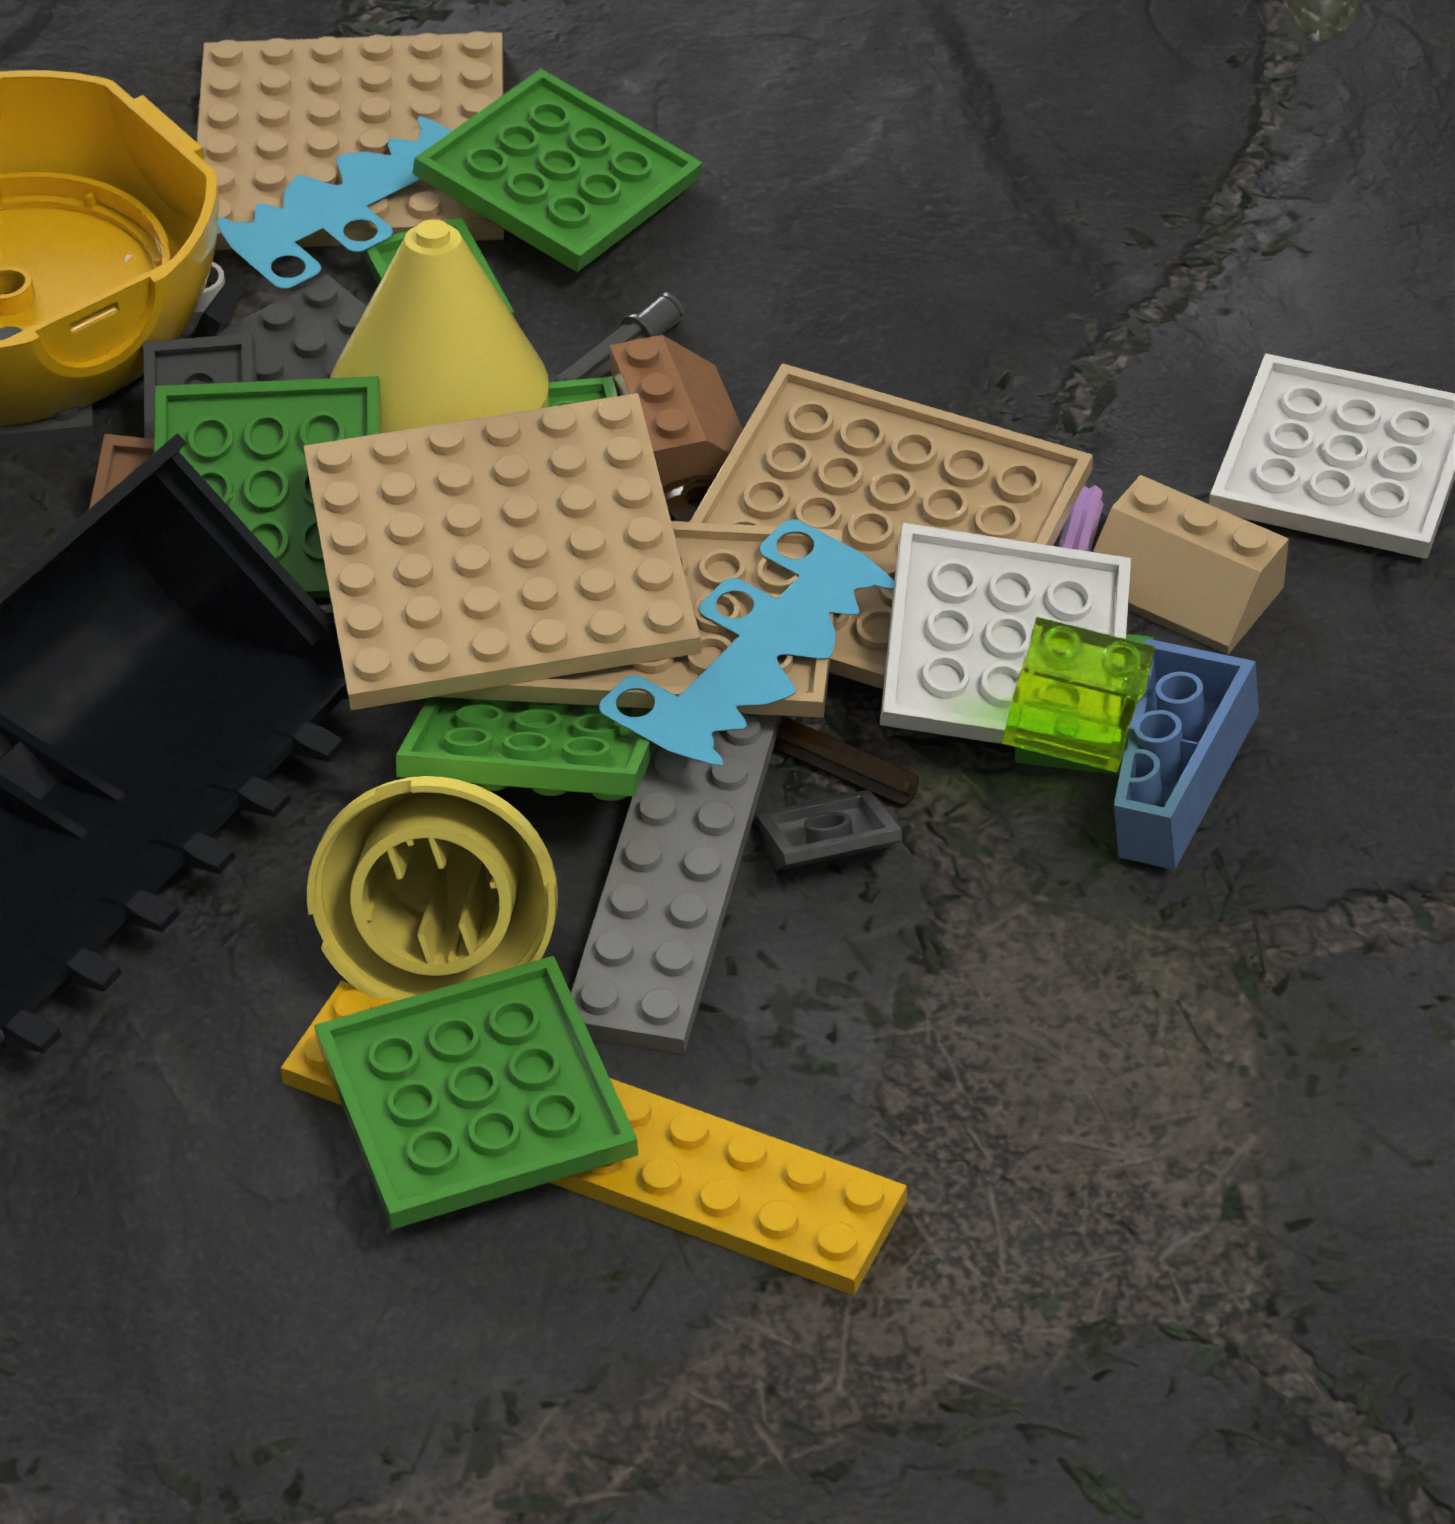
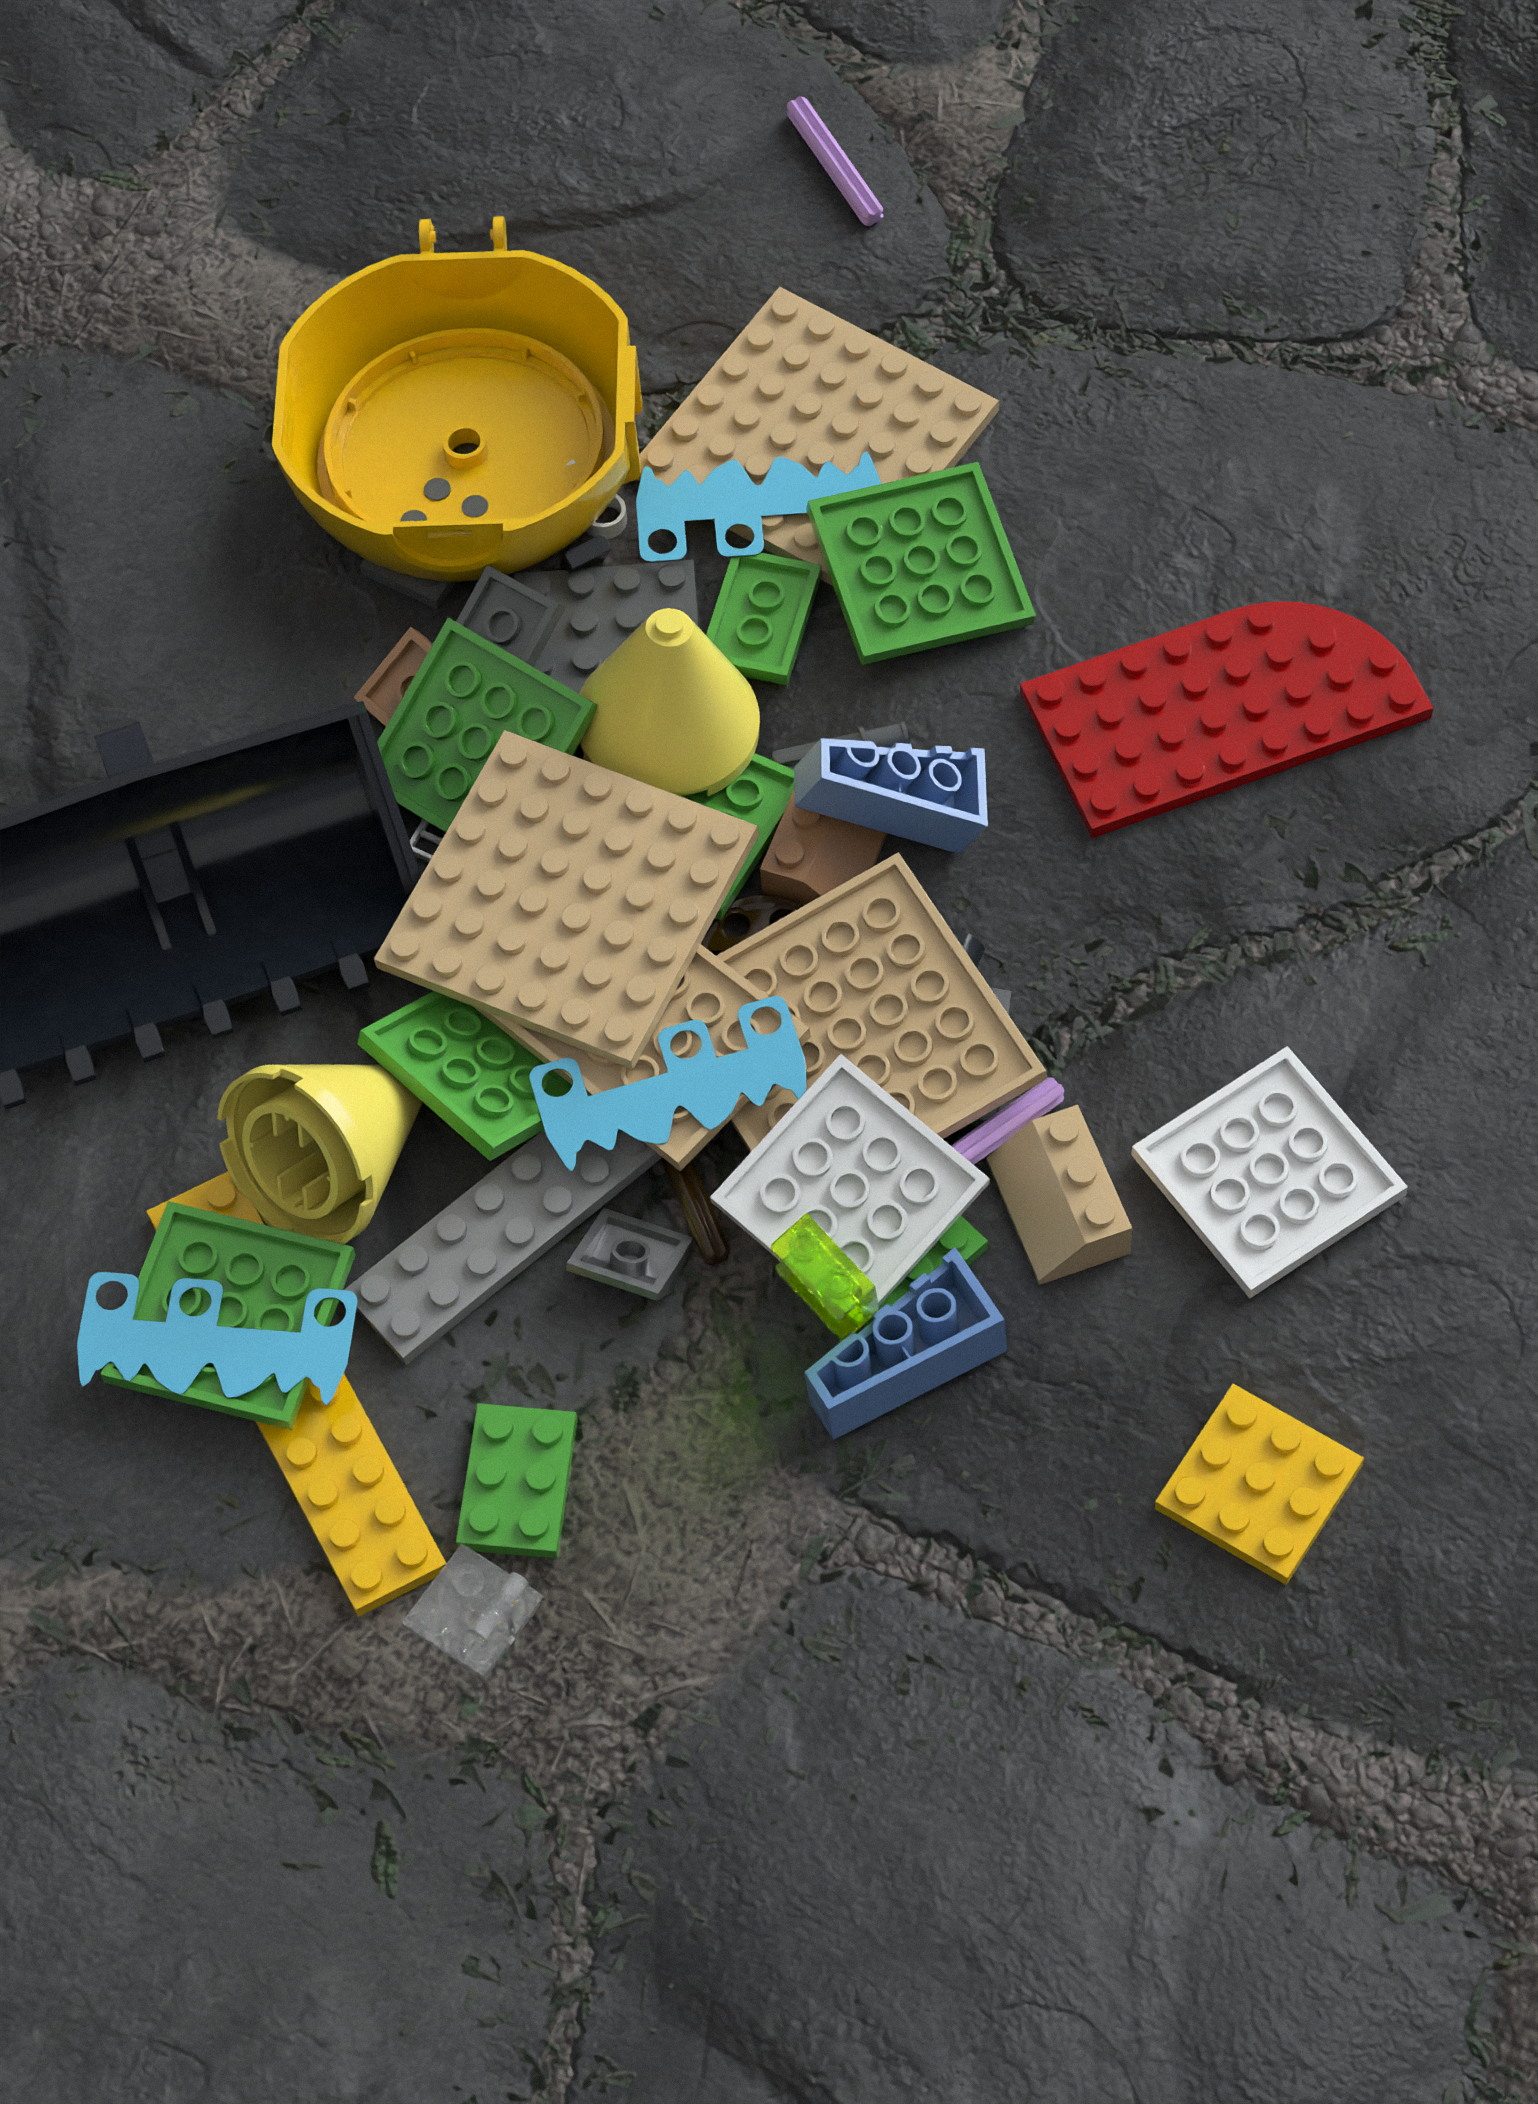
camera: 40 degrees right, 15 degrees up
none -> medium azure piece [77,1272,357,1406]
none -> clear plate [402,1543,545,1680]
none -> bright green plate [456,1403,578,1559]
none -> medium blue wedge [794,738,988,854]
none -> red plate [1020,601,1433,838]

